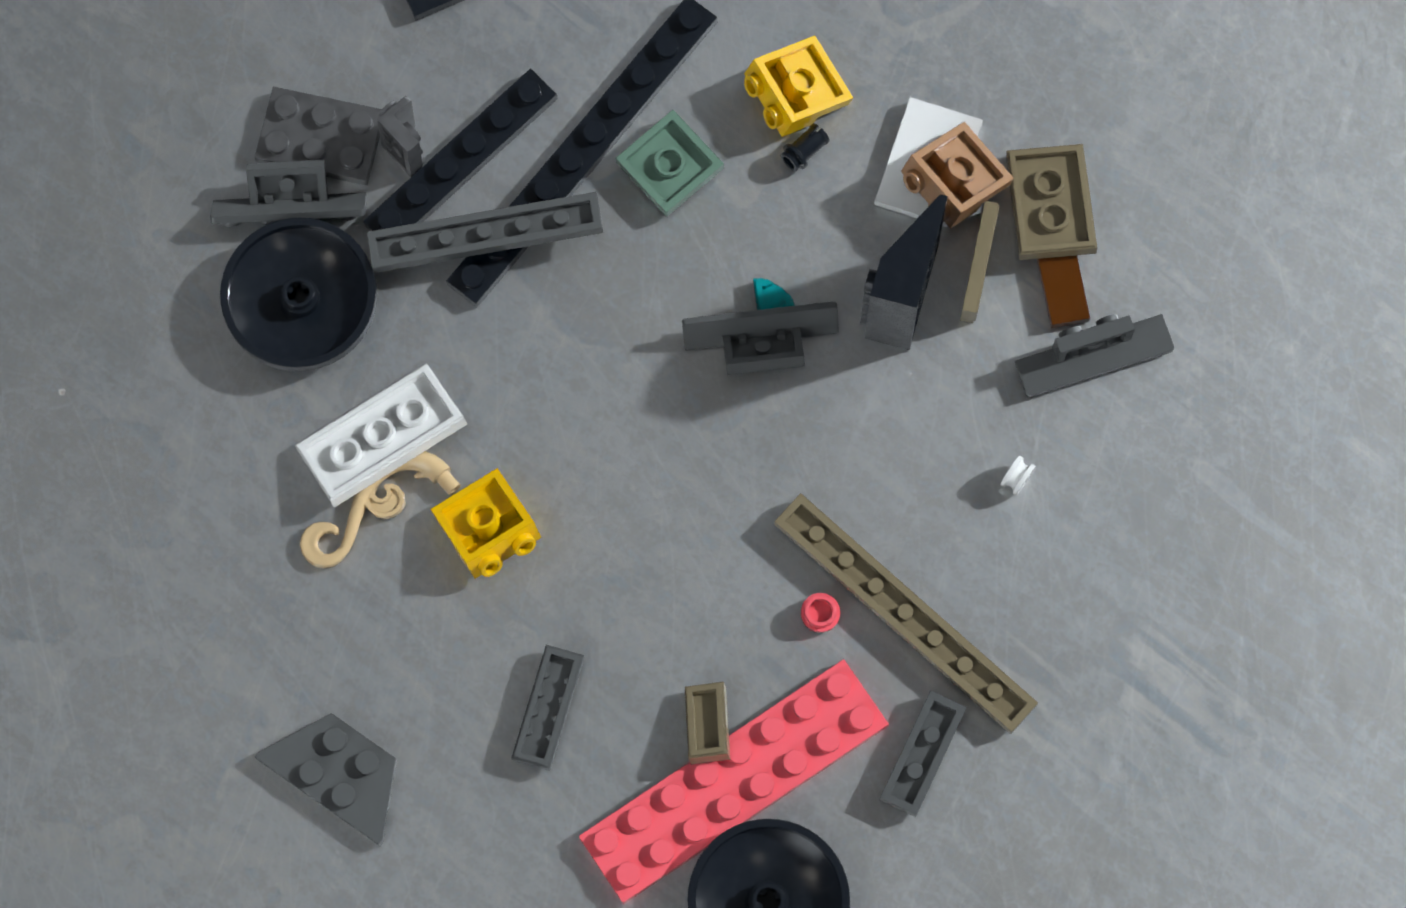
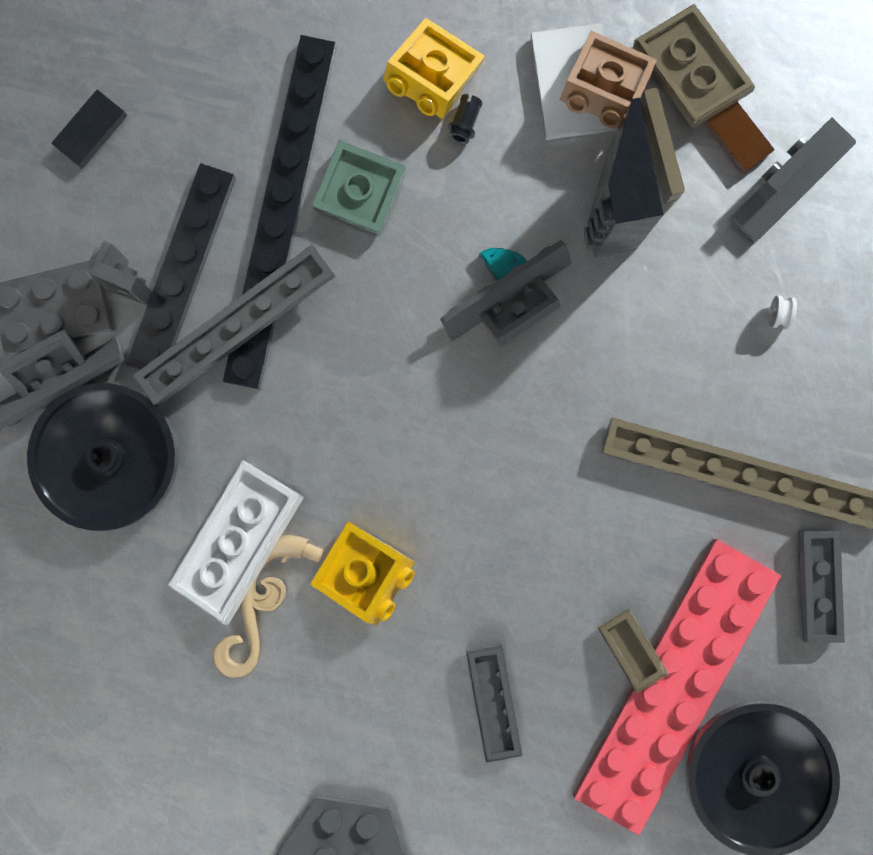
camera: 25 degrees left, 10 degrees up
coral plate [801,593,840,633] -> none

